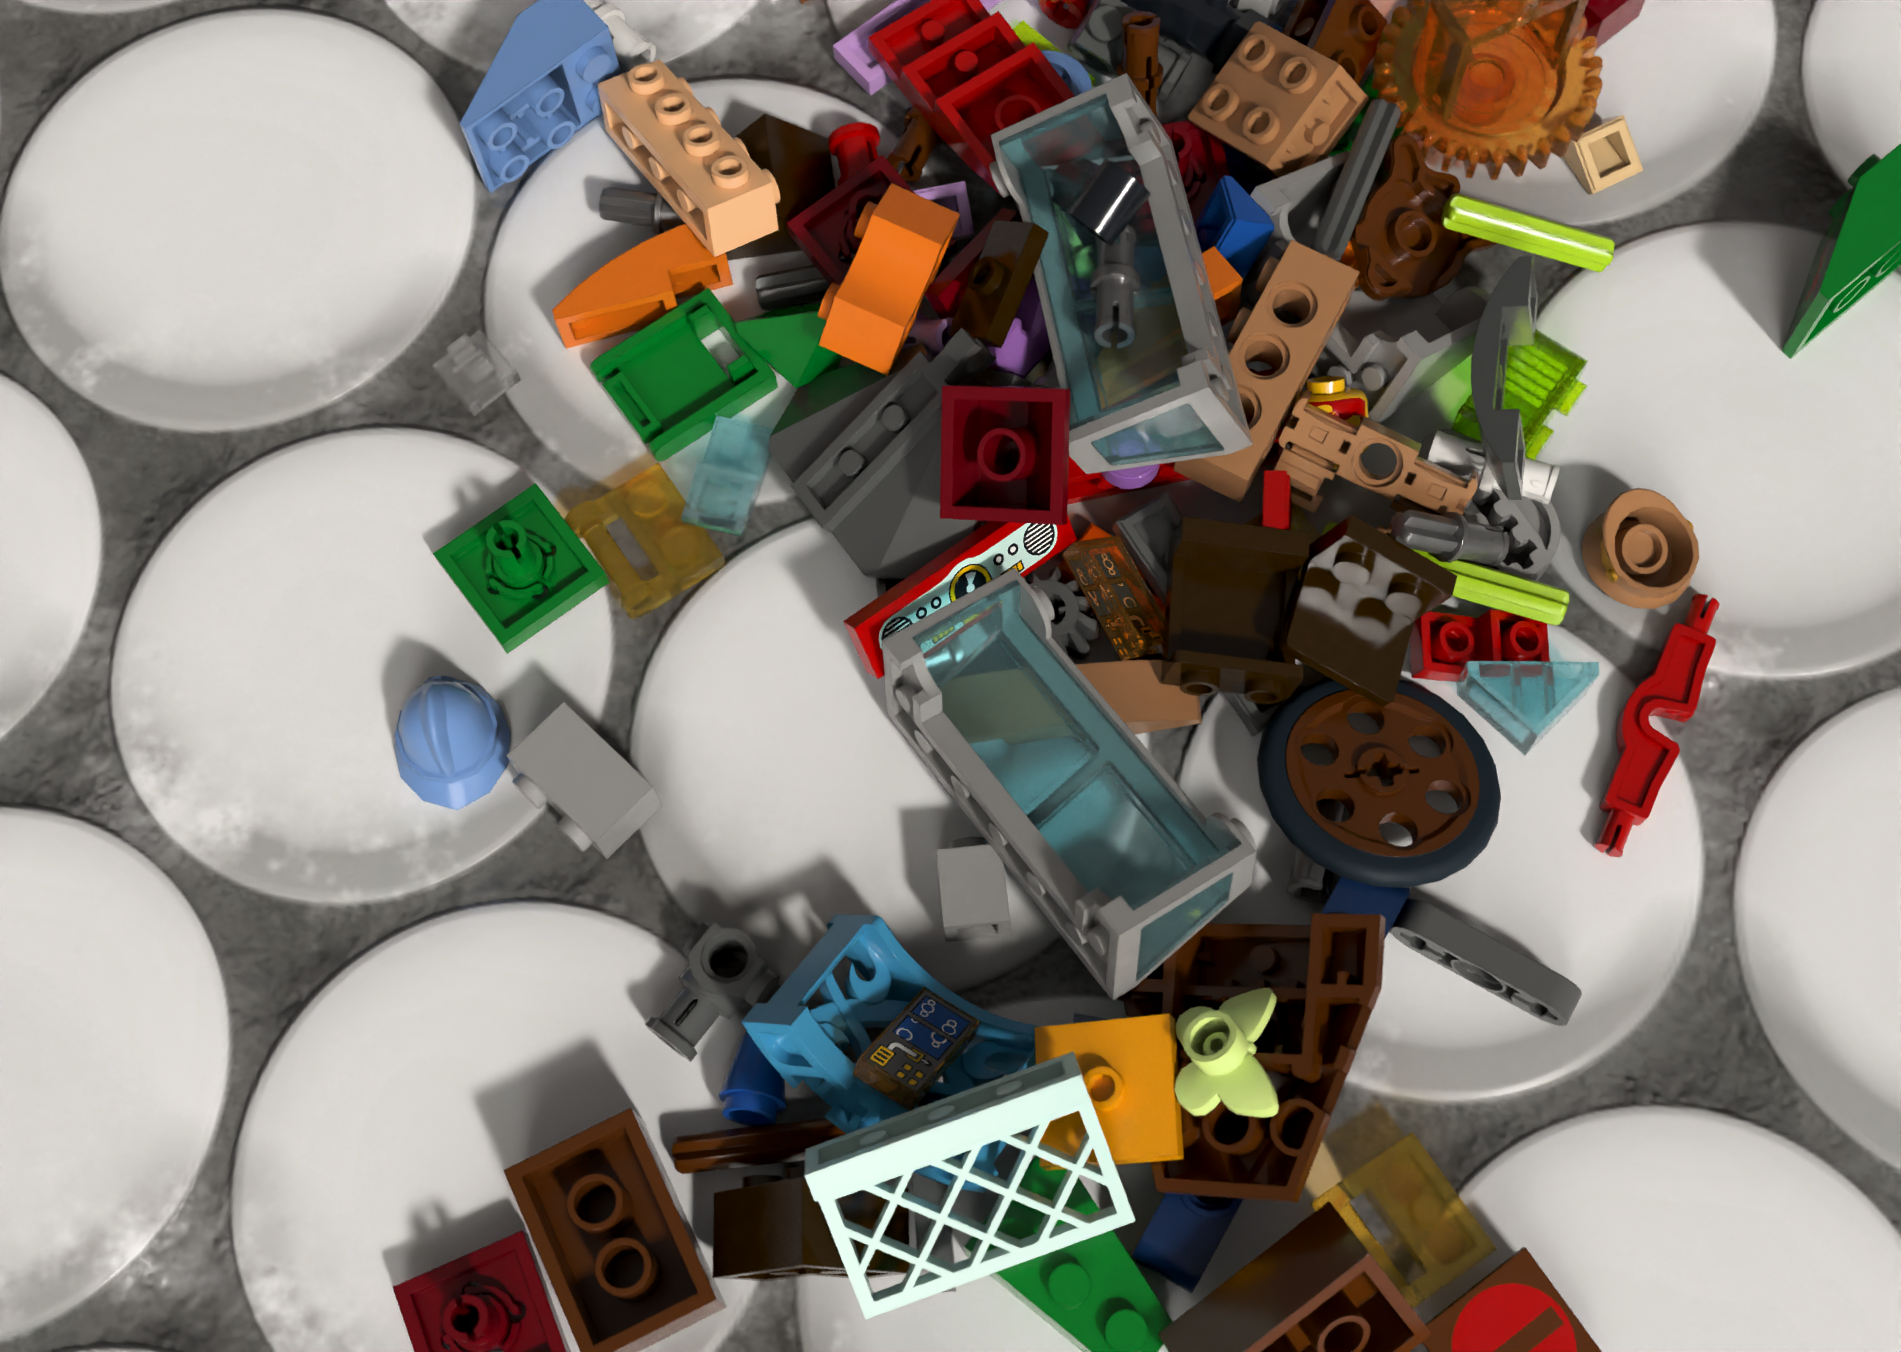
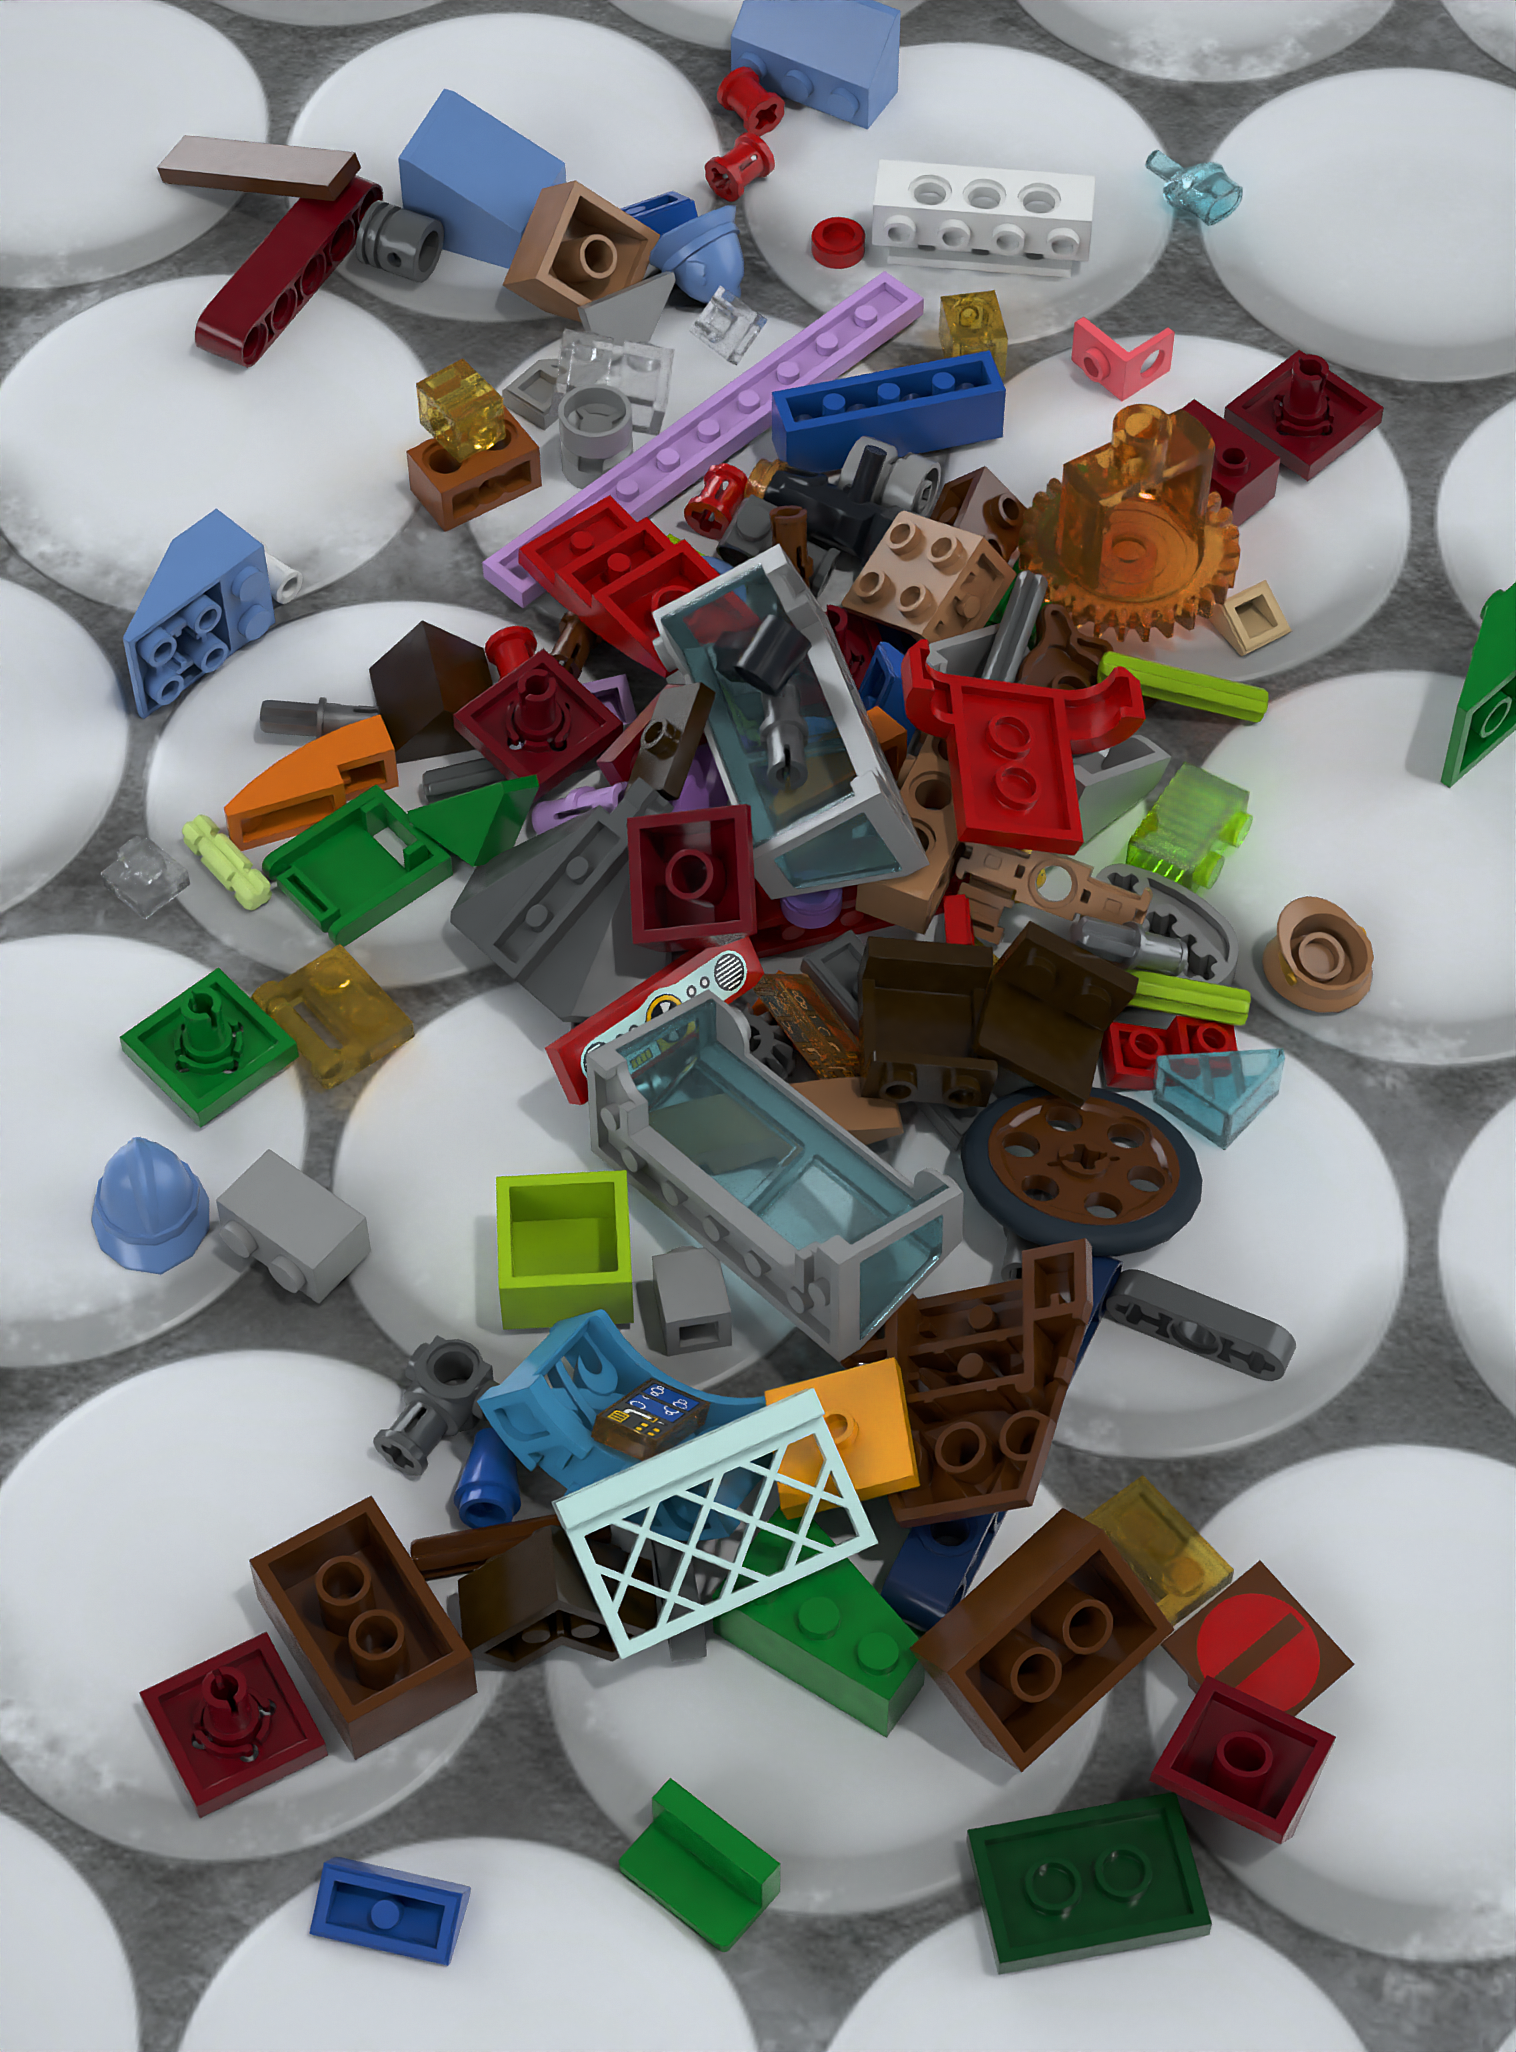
camera: 10 degrees left, 15 degrees down
light nougat brick [597,59,780,257] -> none
clear light blue slope [681,416,774,537] -> none
orange brick [818,183,960,376] -> none
yellowish green animal [1174,988,1279,1118] -> none
white pin [1427,430,1561,505] -> none
dark grey slope [1471,256,1538,500] -> none
red piece [1595,594,1720,857] -> none
none -> yellowish green axle [182,815,272,911]
none -> lime piece [496,1170,634,1330]
none -> red piece [901,639,1146,856]

